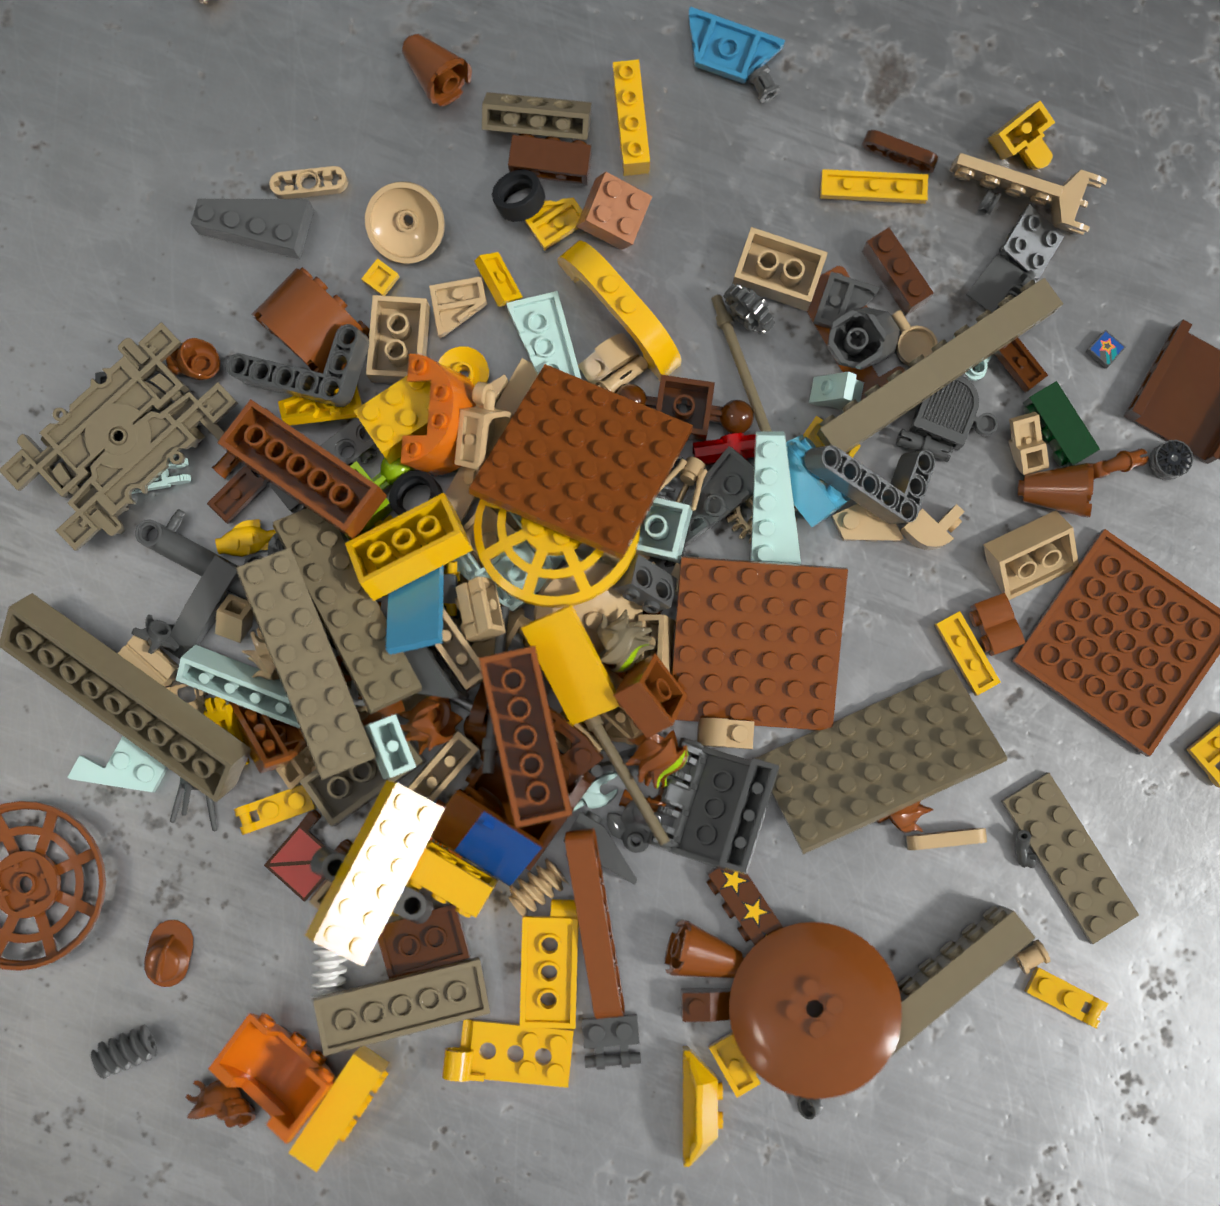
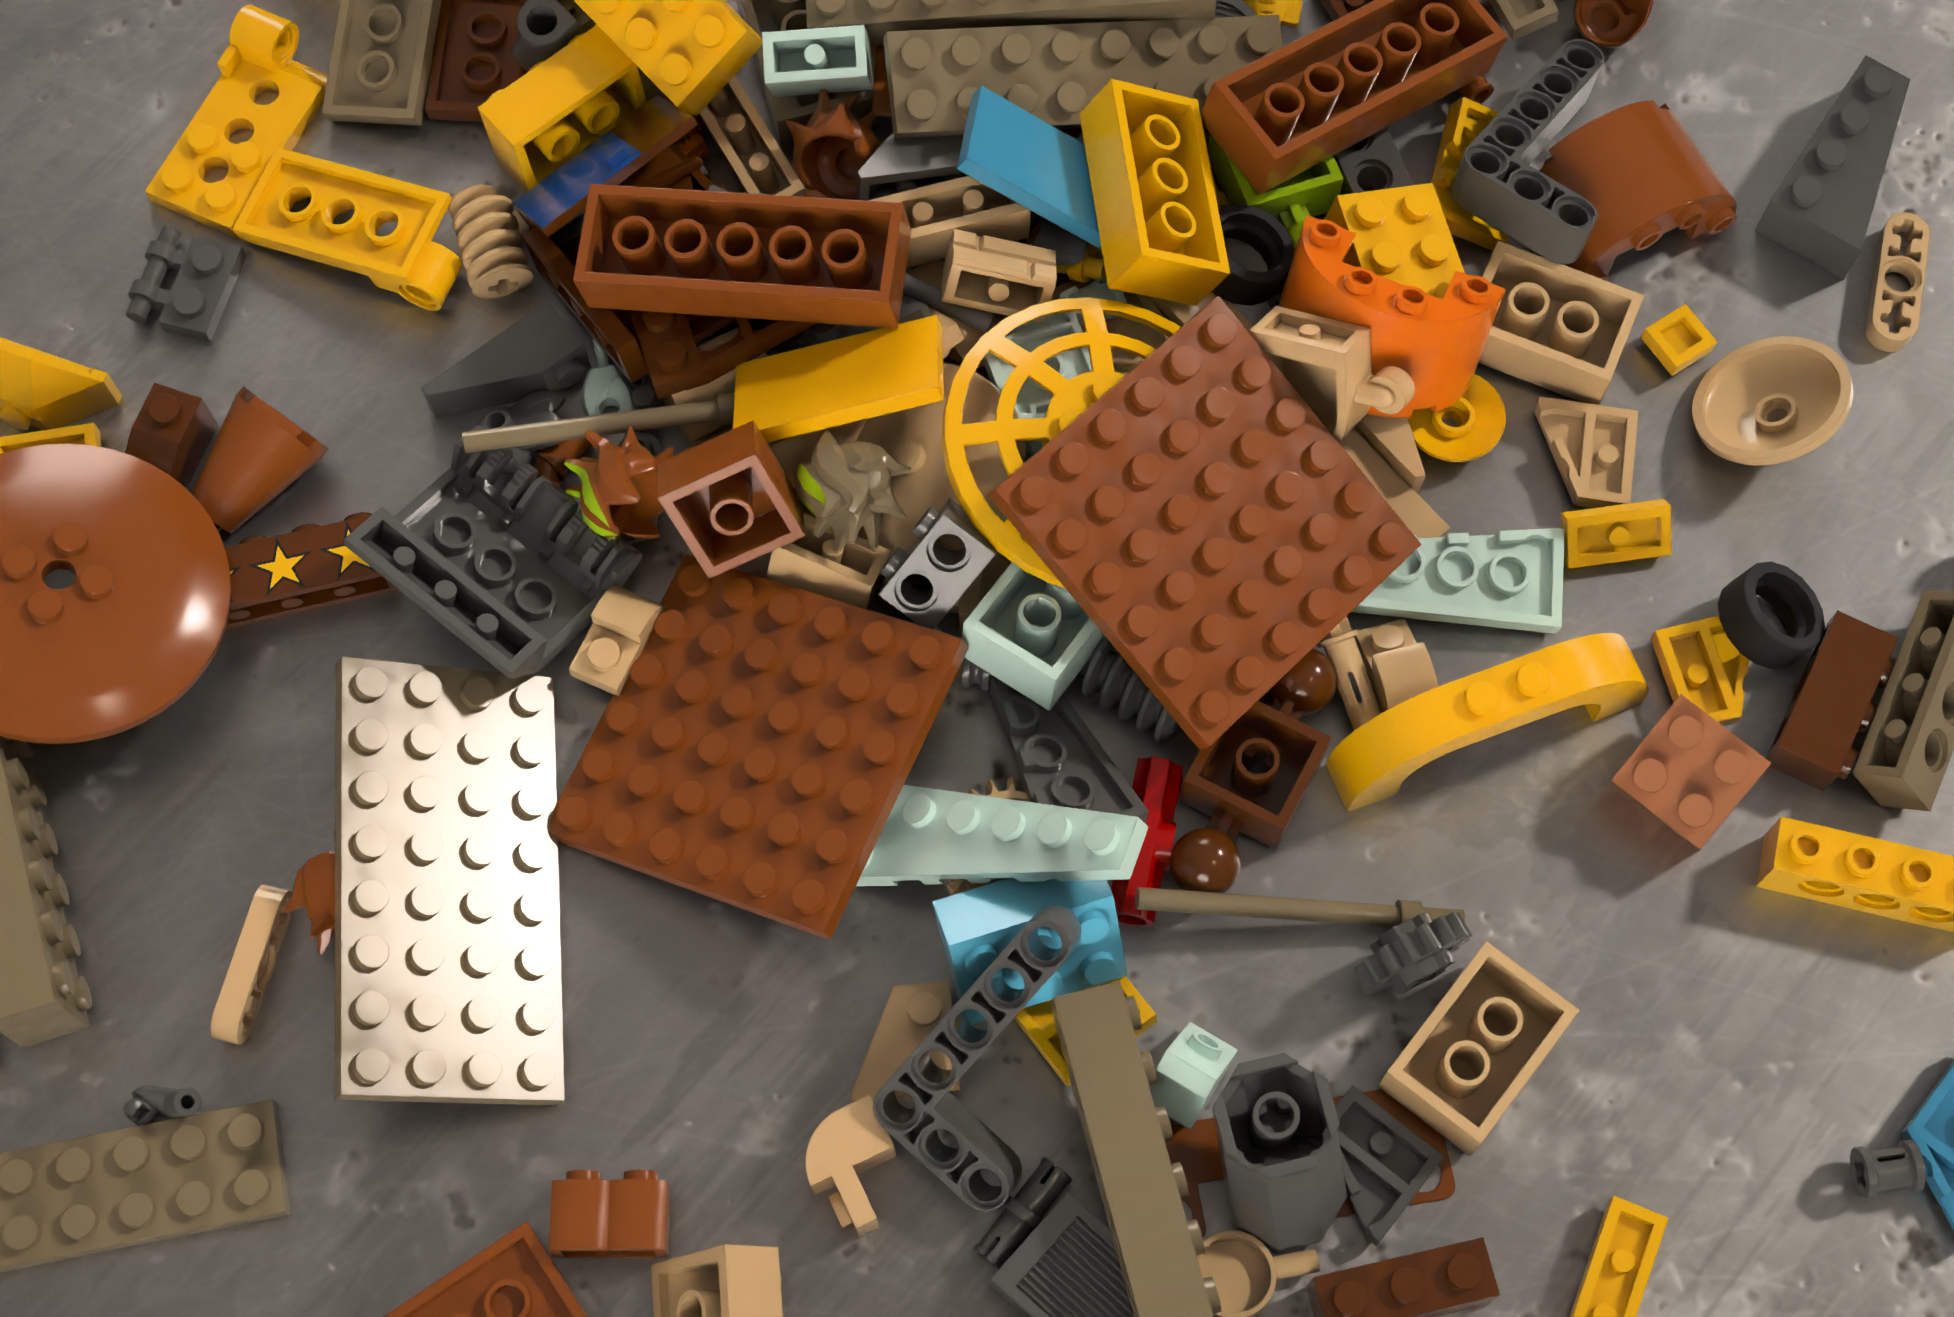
camera: 110 degrees right, 15 degrees down
dark orange beam [565,828,625,1019] -> none
tan plant [659,457,708,511] -> none
yellow plate [935,611,1001,696] -> none

